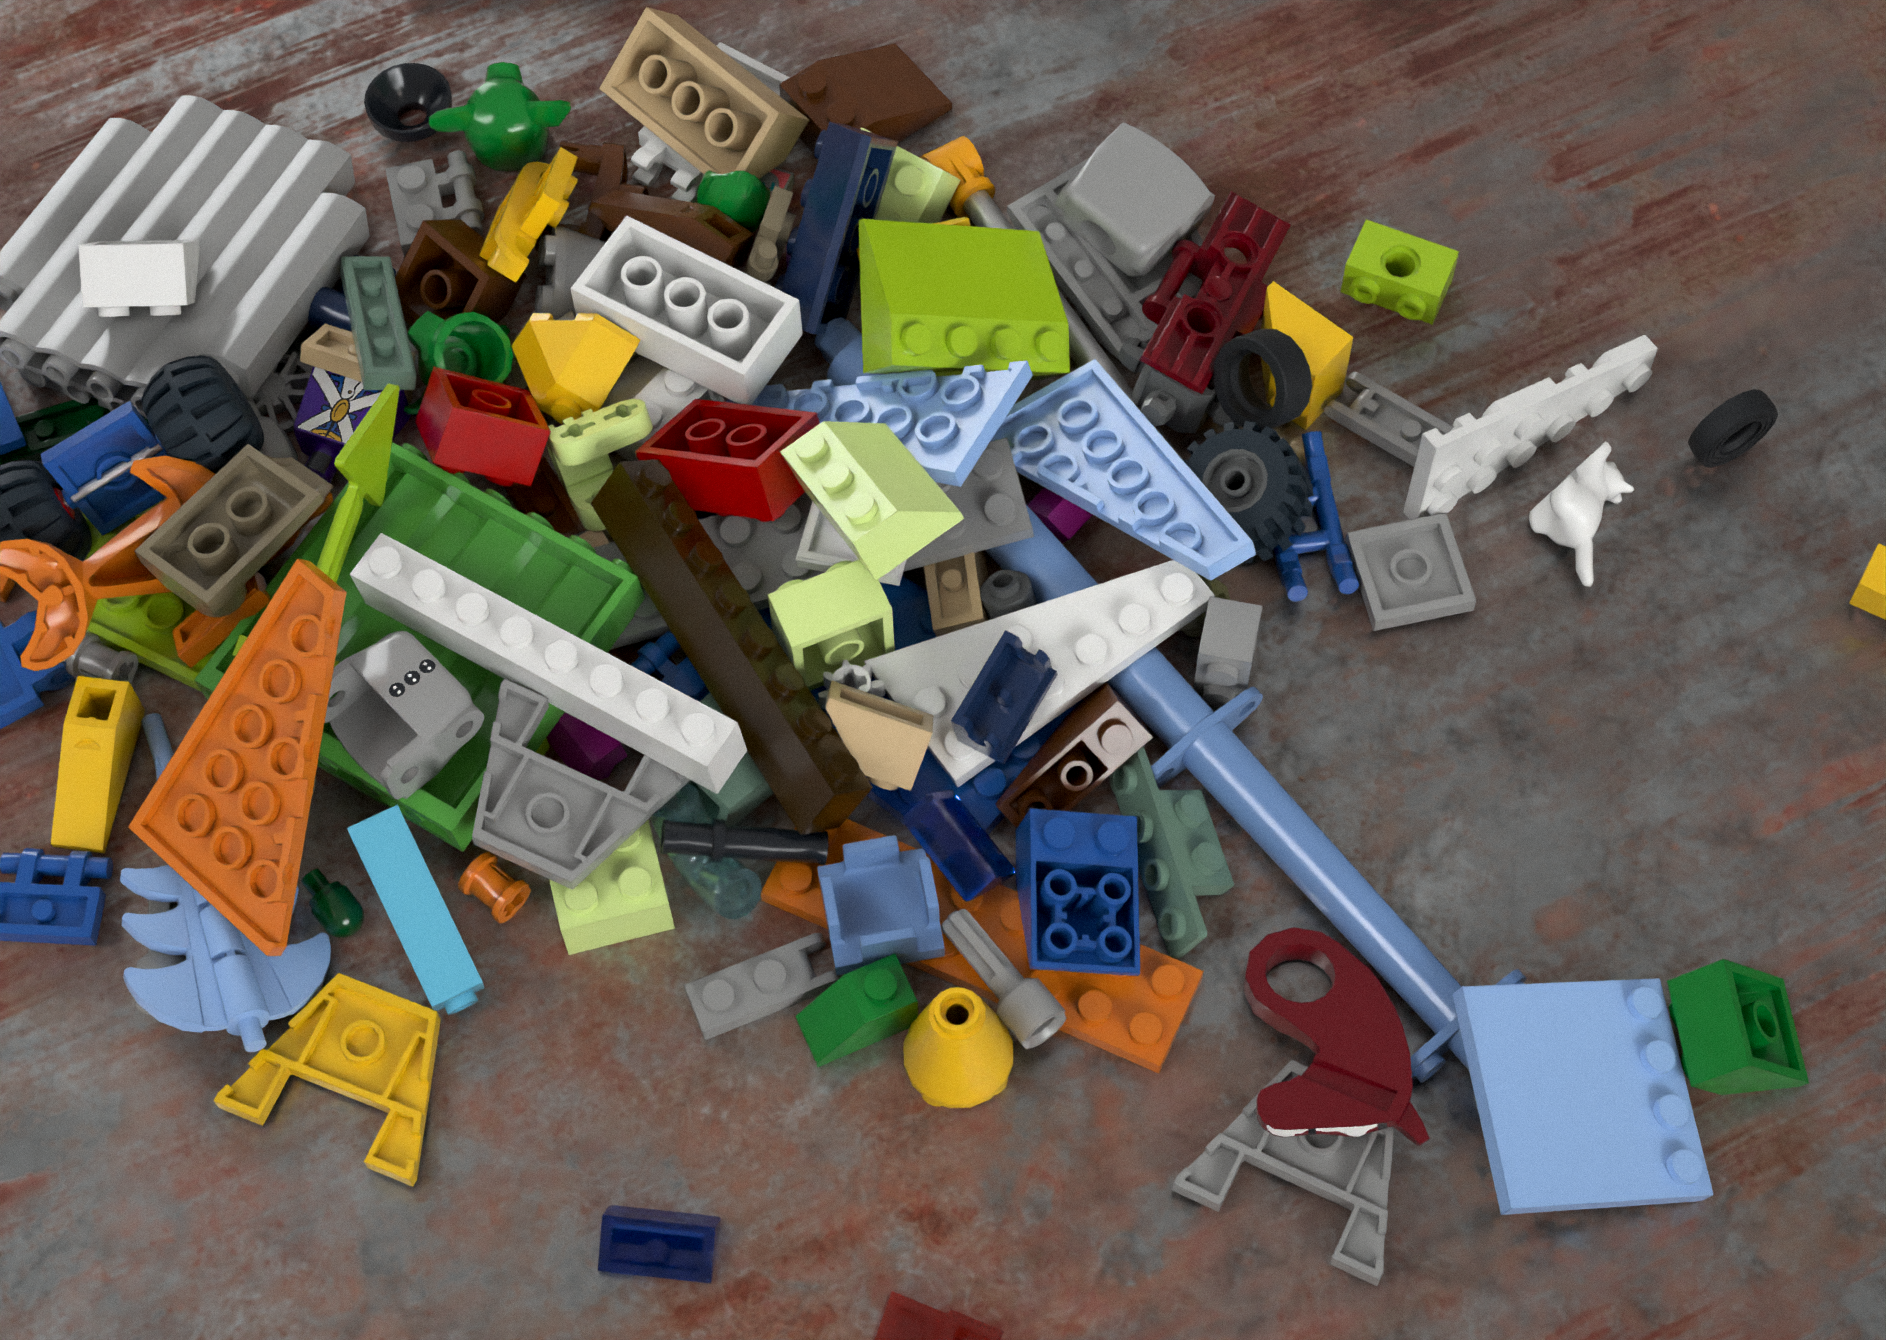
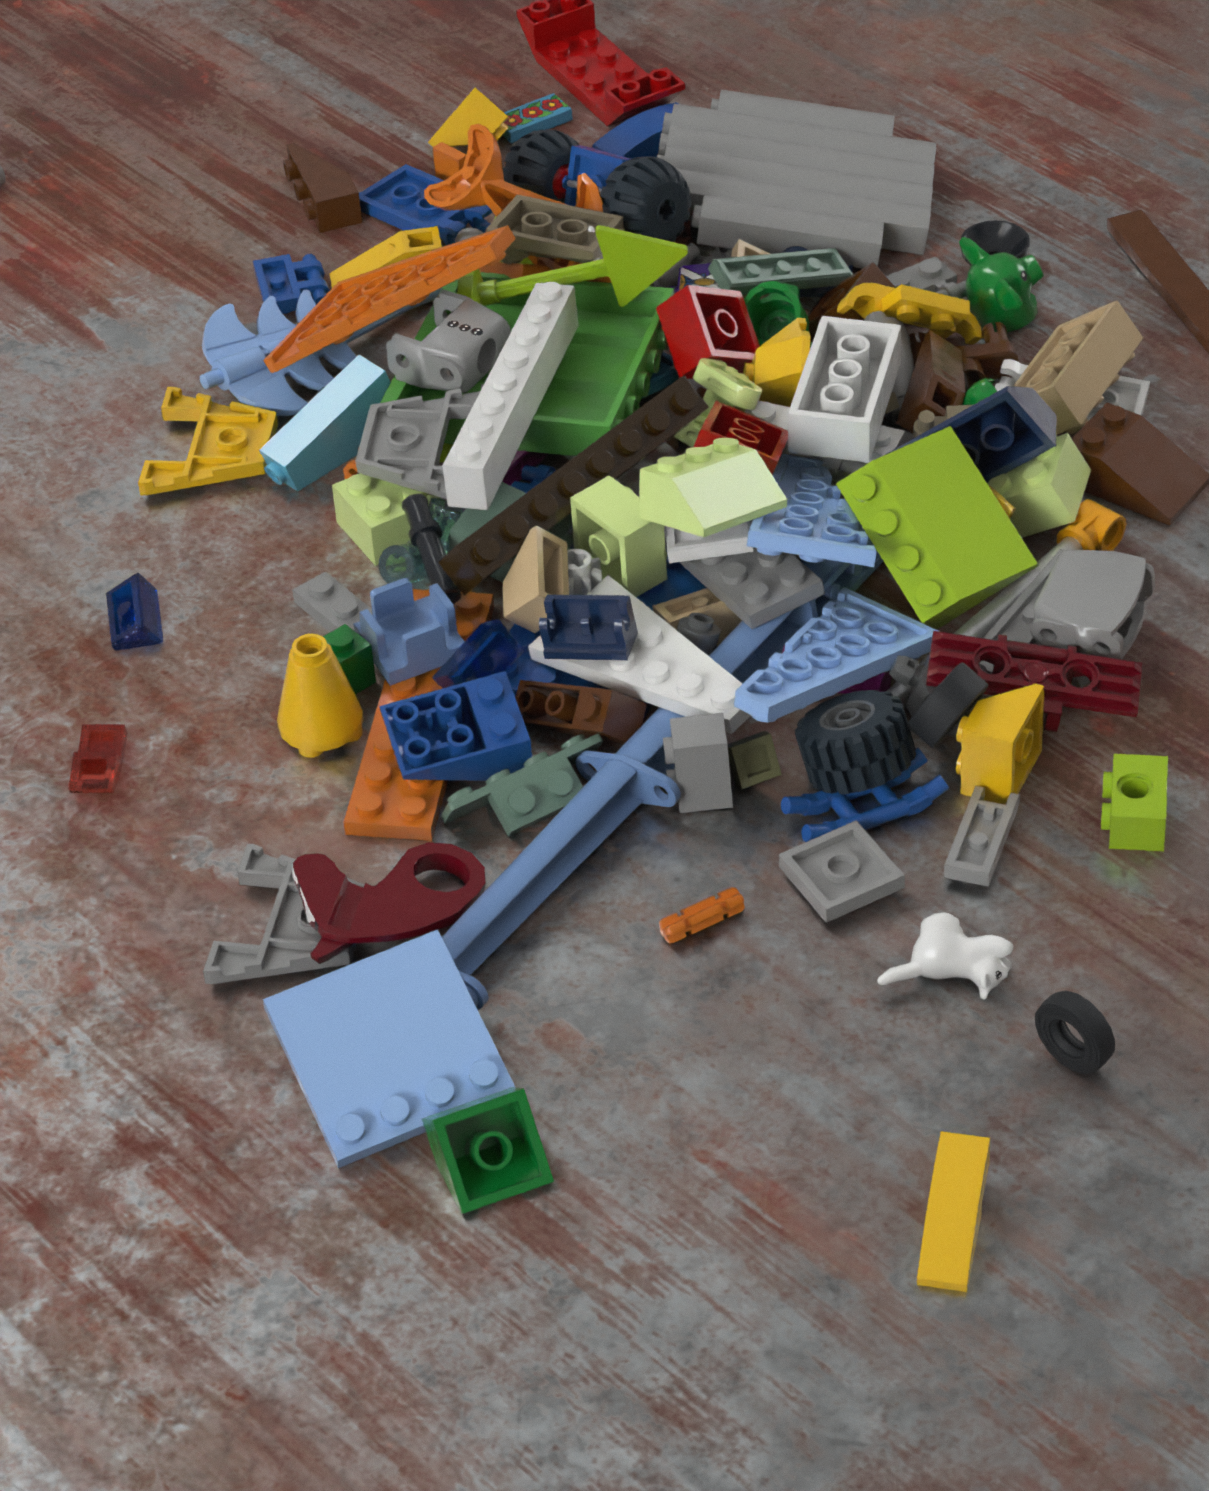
camera: 75 degrees right, 20 degrees down
white slope [78,240,200,317] -> none
light grey piece [941,909,1067,1049] -> none
white wing [1403,335,1658,520] -> none
none -> orange axle [659,887,745,944]

